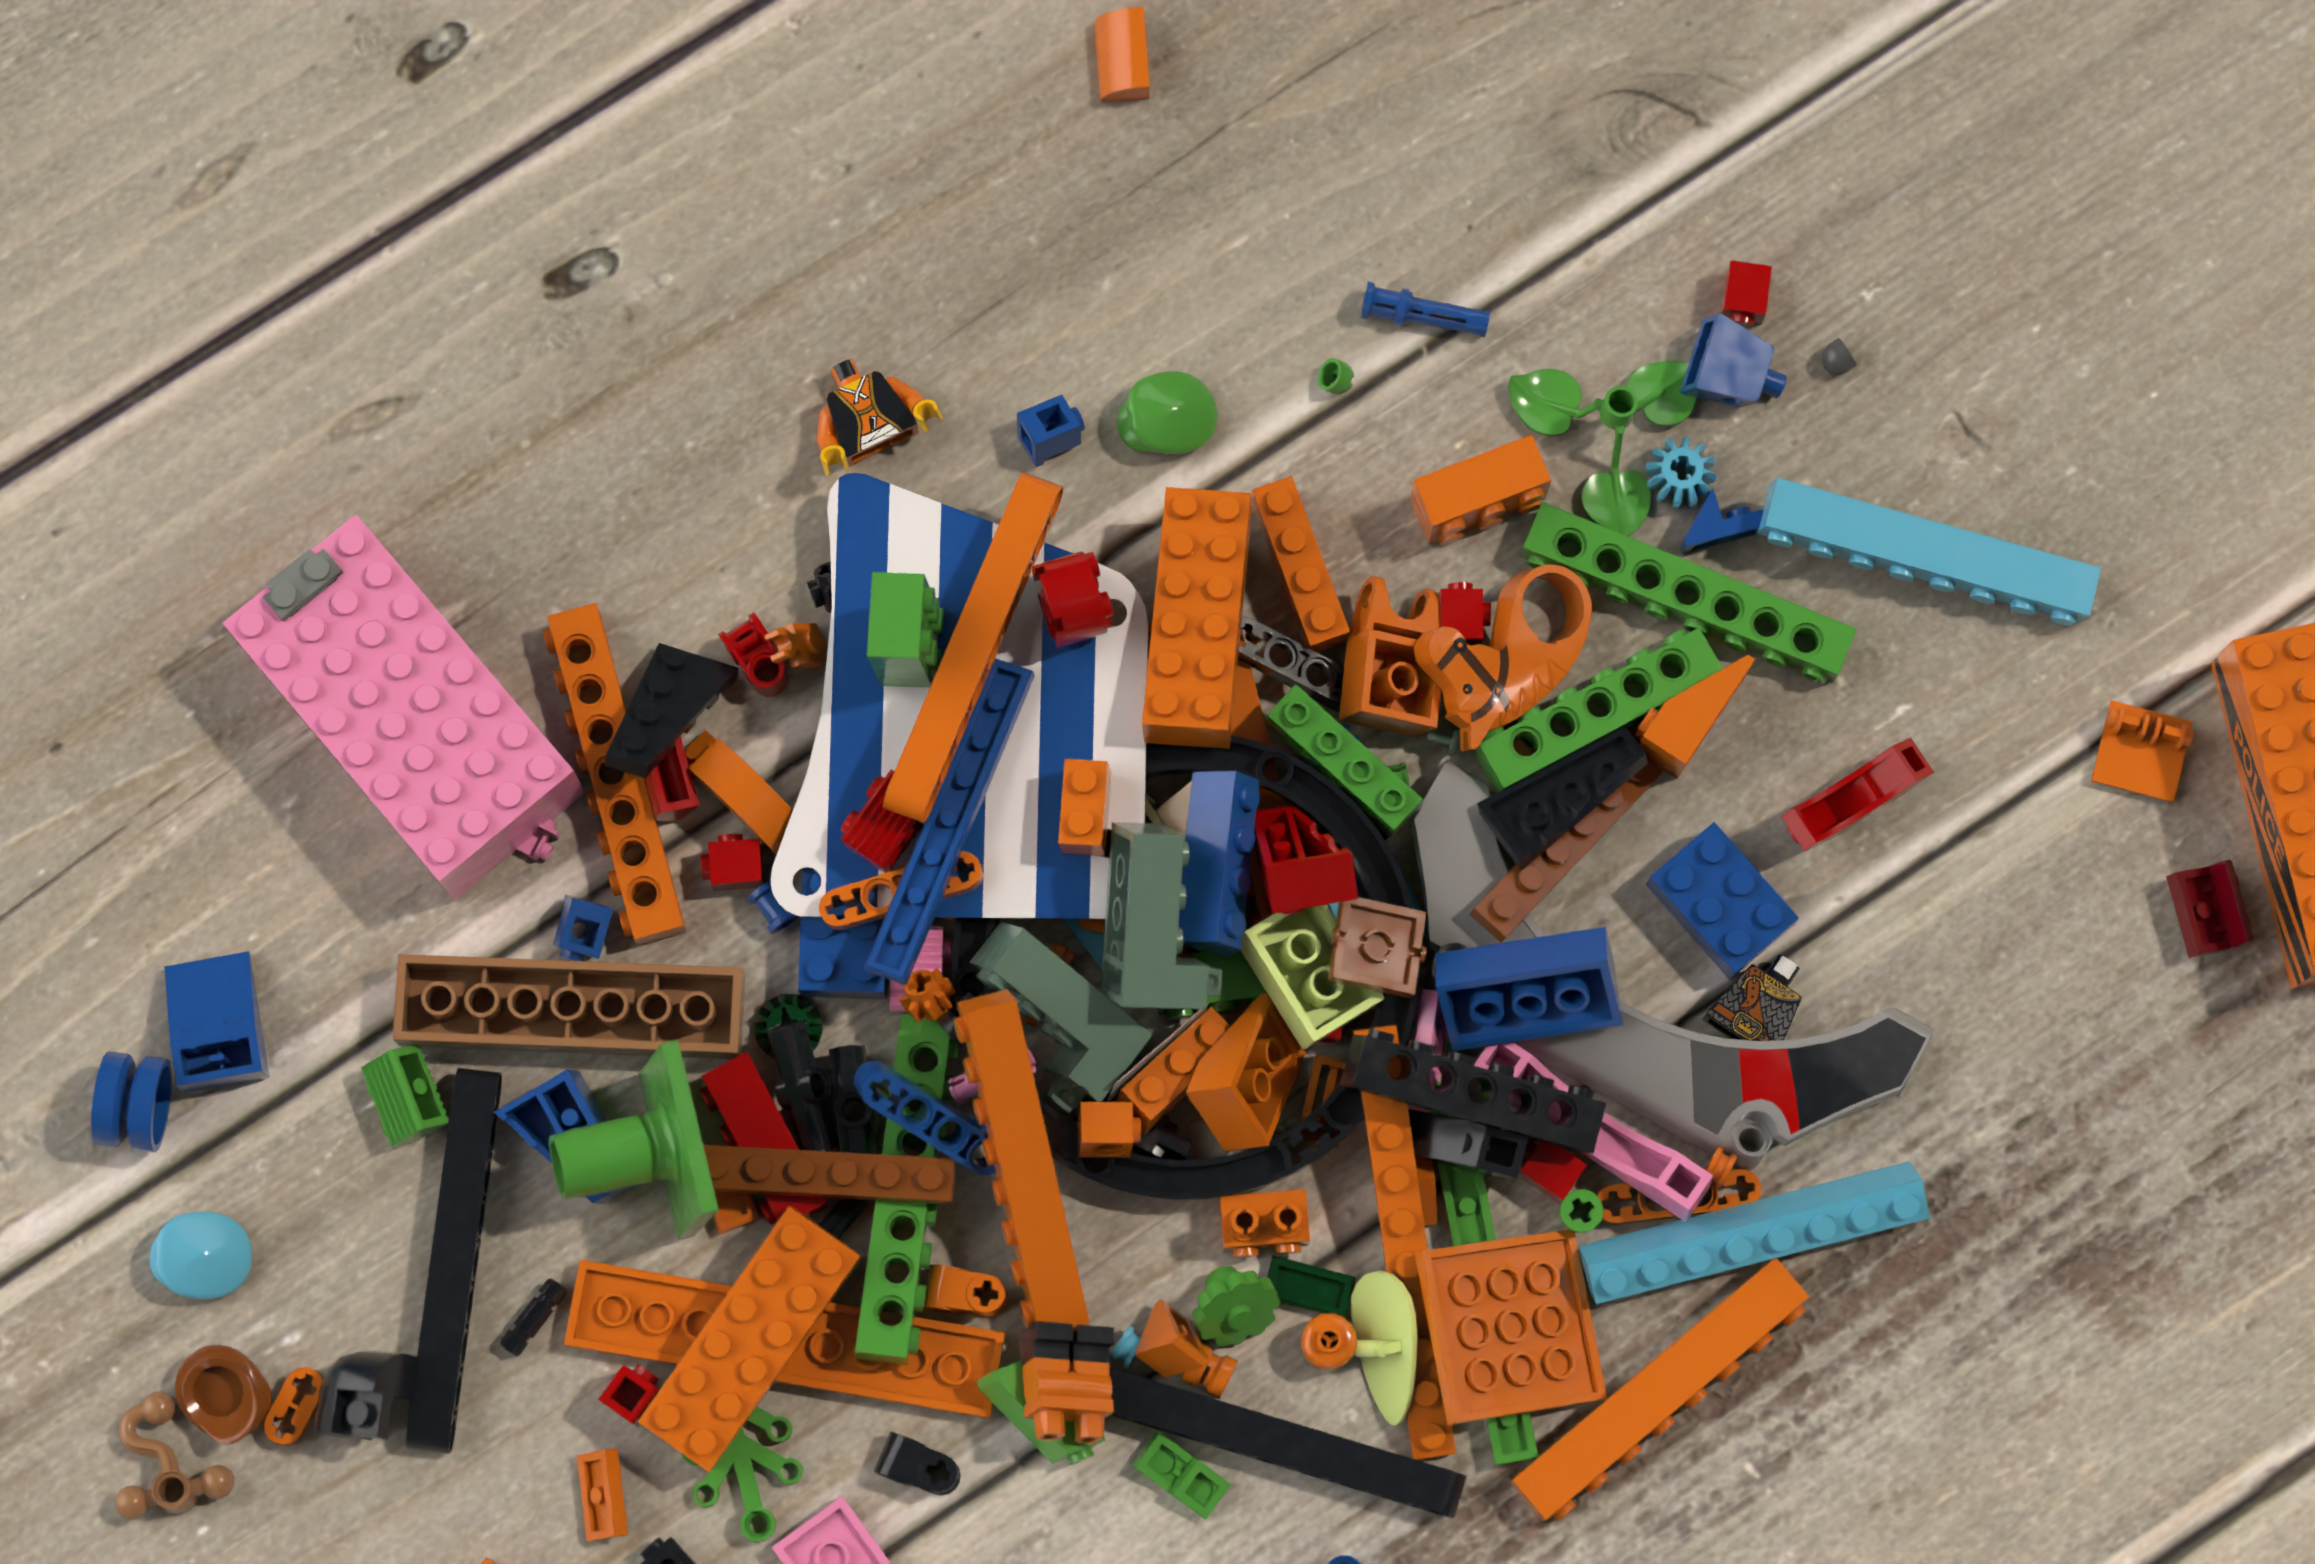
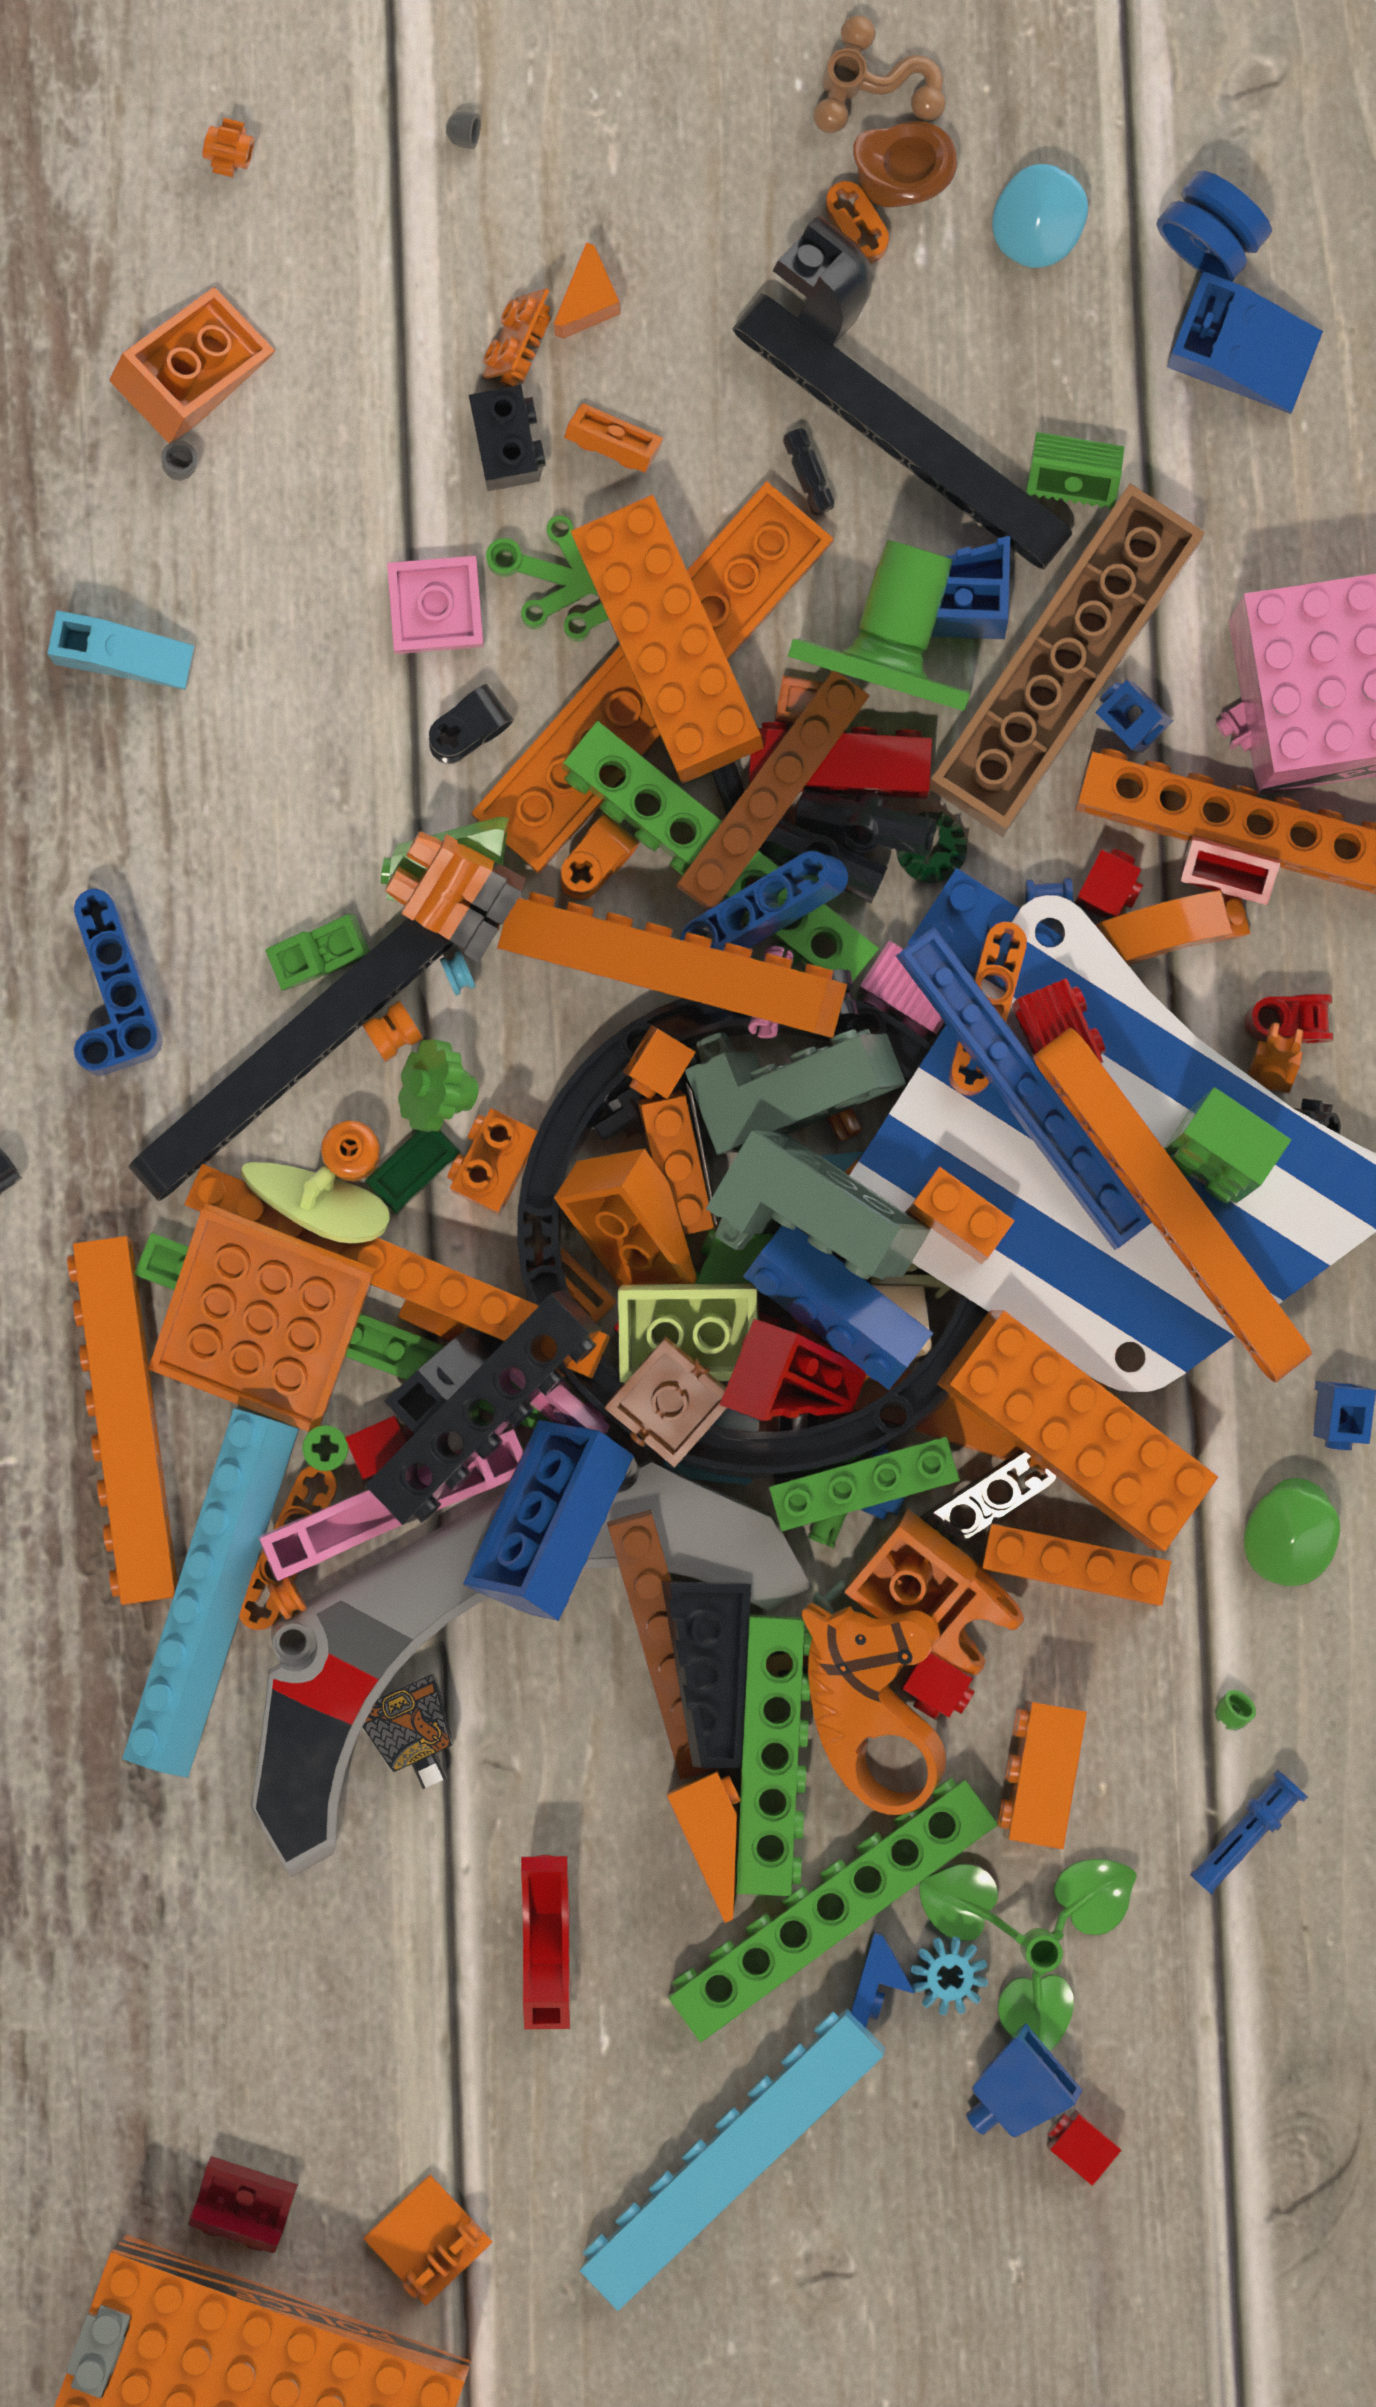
camera: 125 degrees right, 5 degrees up
red brick [598,1364,660,1428] -> none
black wing [604,643,739,778] -> none
orange gear [899,968,956,1023] -> none
red brick [1032,551,1114,648] -> none
orange slope [1134,1298,1209,1378] -> none
blue brick [1646,822,1799,980] -> none
dark grey hinge [1821,338,1857,375] -> none

